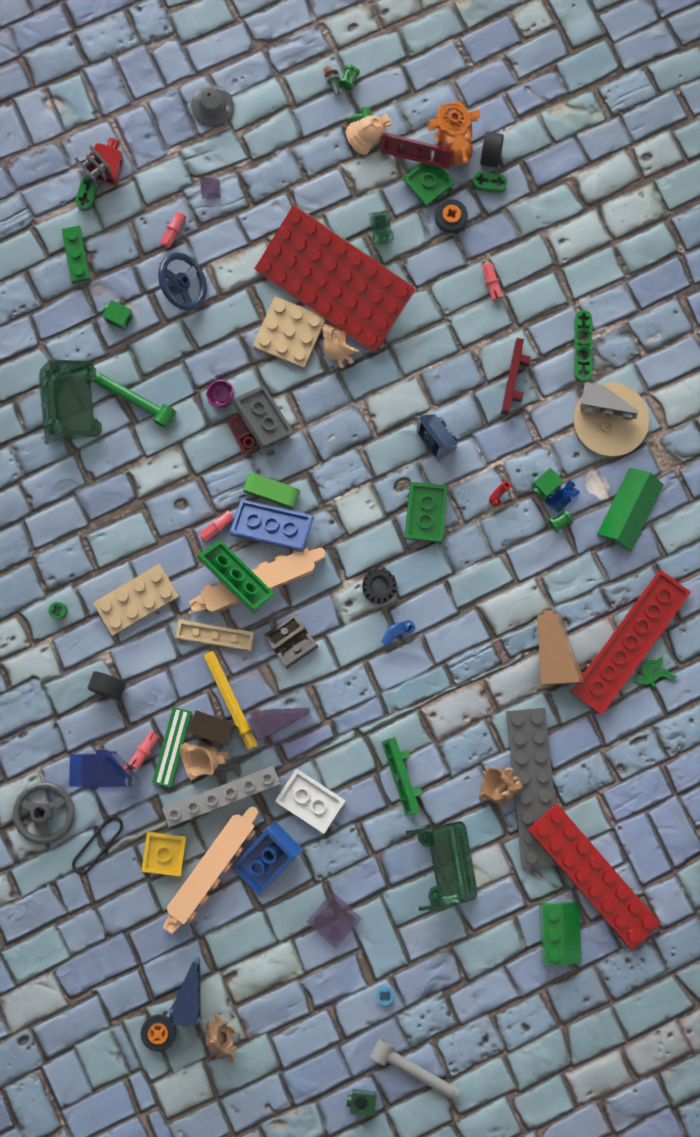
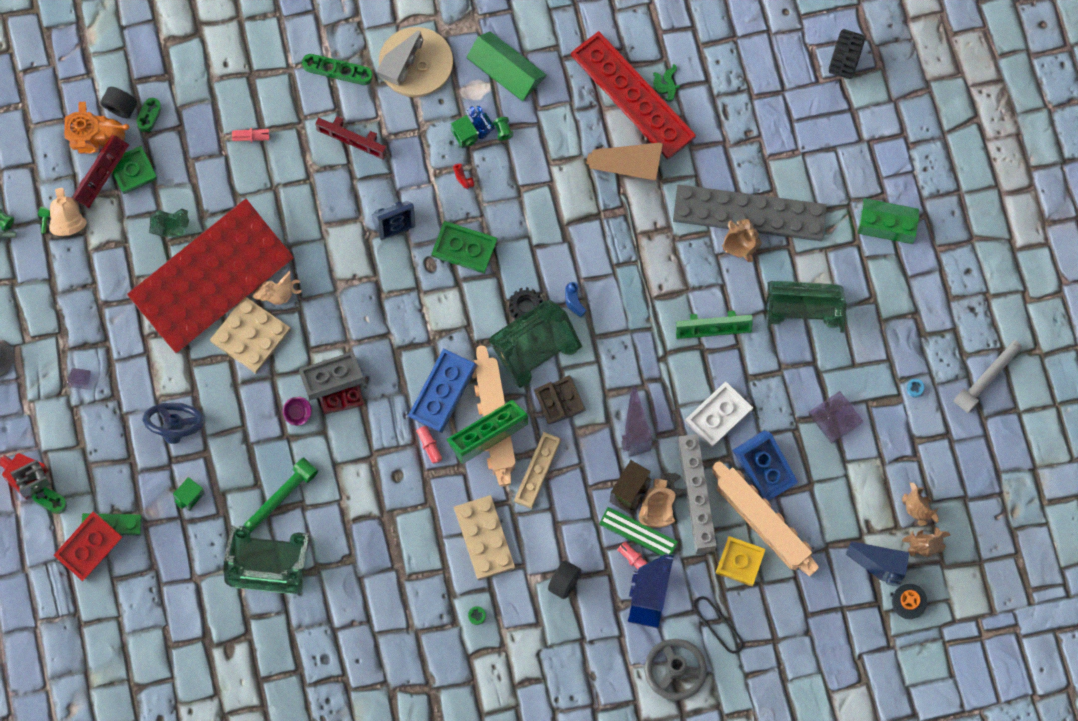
camera: 75 degrees left, 10 degrees down
coral axle [160,211,187,248] -> none
yellow axle [204,651,258,750] -> none
bright green beam [242,473,301,509] -> none
dark green brick [346,1089,376,1116] -> none
black wheel [435,199,468,233] -> none
red plate [527,803,661,951] -> none
none -> red plate [54,511,123,581]
none -> clear green windscreen [489,300,583,388]
none -> medium nougat hair [902,482,939,526]

